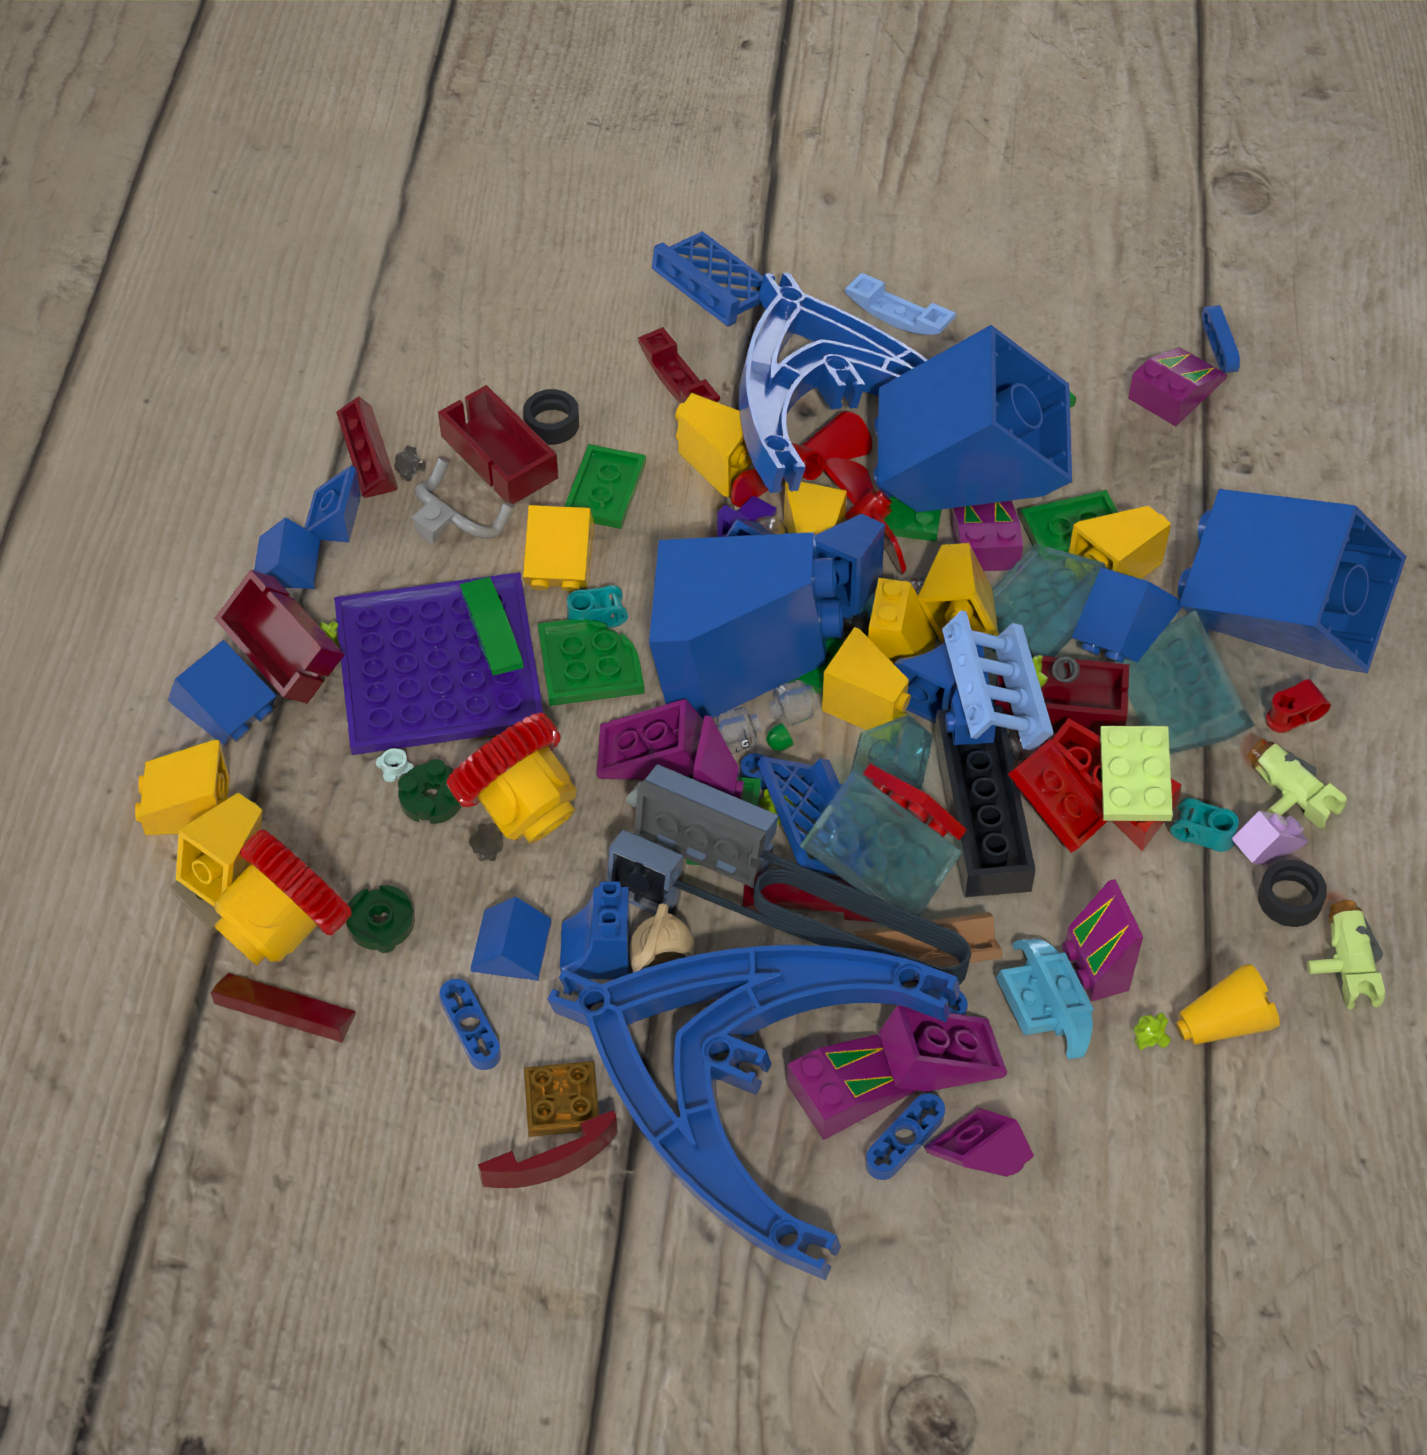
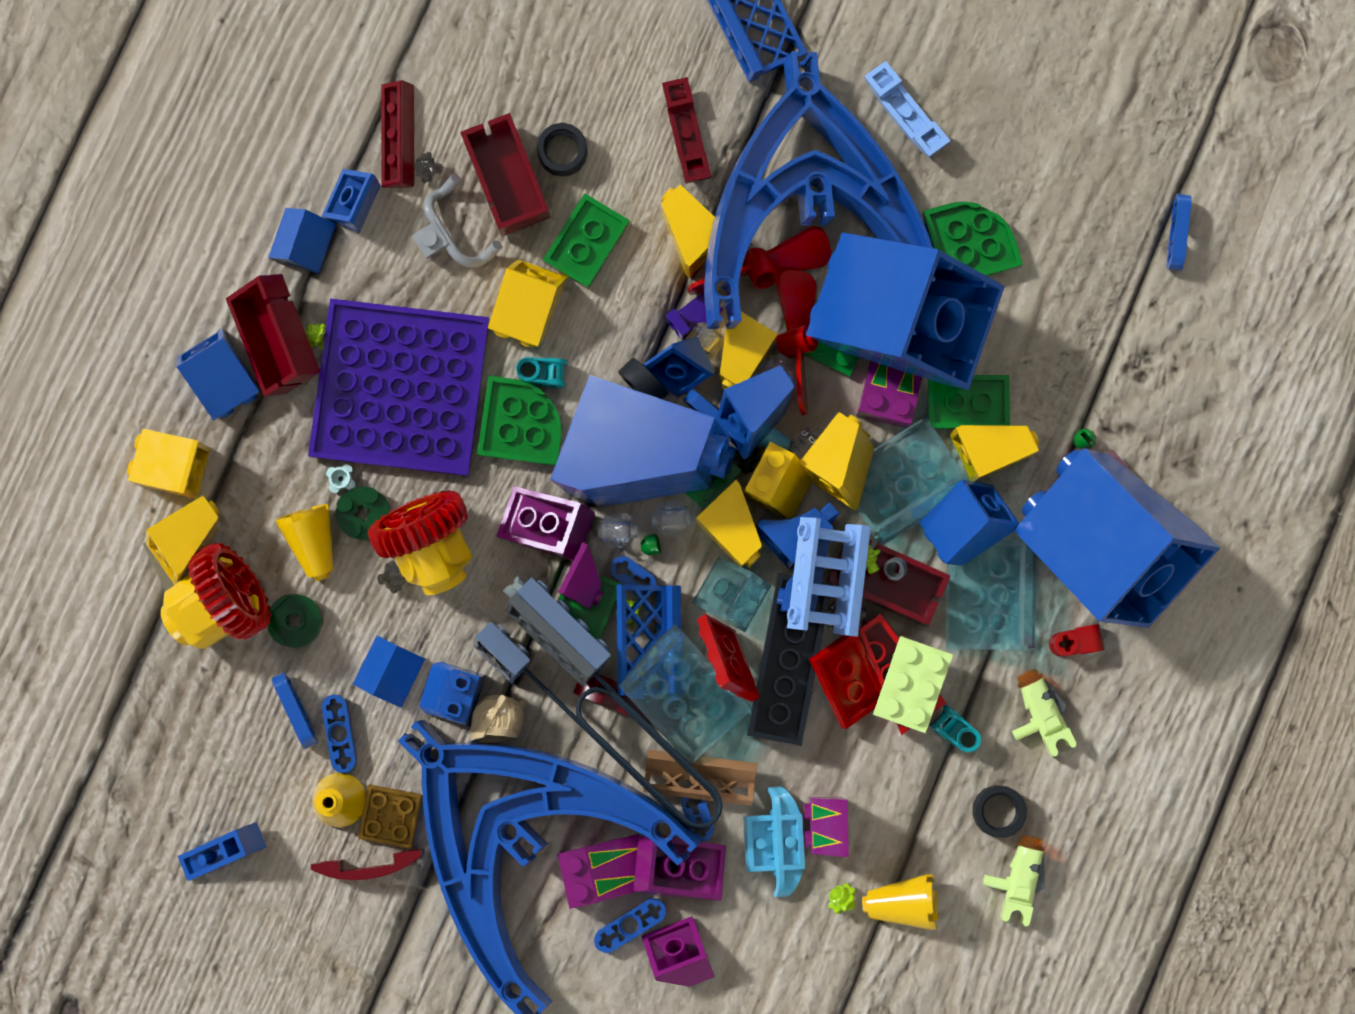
camera: 20 degrees right, 30 degrees up
dark red slope [211,973,356,1043] -> none
green slope [459,577,524,676] -> none
magenta slope [1128,347,1227,427] -> none
lavender slope [1232,811,1309,866] -> none
none -> blue slope [178,822,267,881]
none -> blue beam [272,672,318,749]
none -> yellow cone [275,504,334,581]
none -> yellow cone [312,773,367,828]

